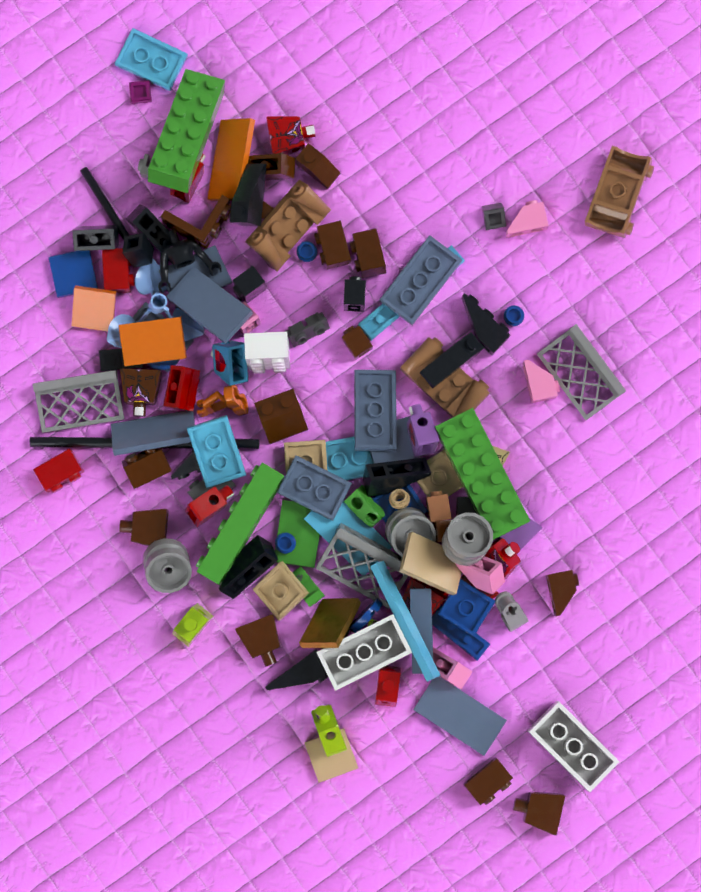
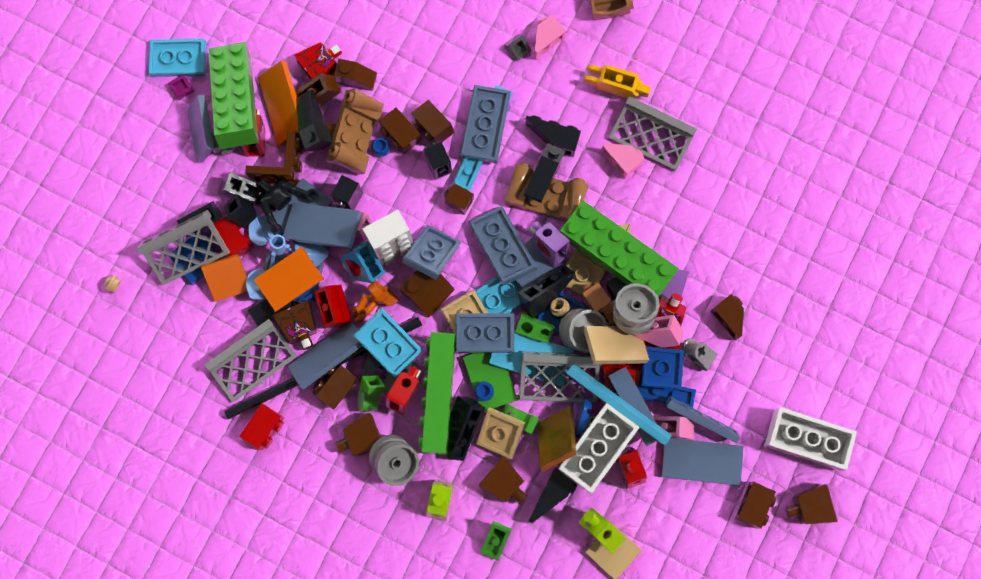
camera: 25 degrees left, 5 degrees down
black bar [80,167,130,240] -> none
dark grey hinge [285,312,330,347] -> none
blue plate [504,305,524,326] -> none
none -> light grey fence [136,210,230,285]
none -> tile [187,95,214,163]
none -> bright green leg [357,375,385,412]
none -> sand blue tile [402,225,461,280]
none -> bright green slope [480,521,512,561]
none -> yellow hinge [584,65,651,99]
none -> sand blue tile [665,396,740,443]

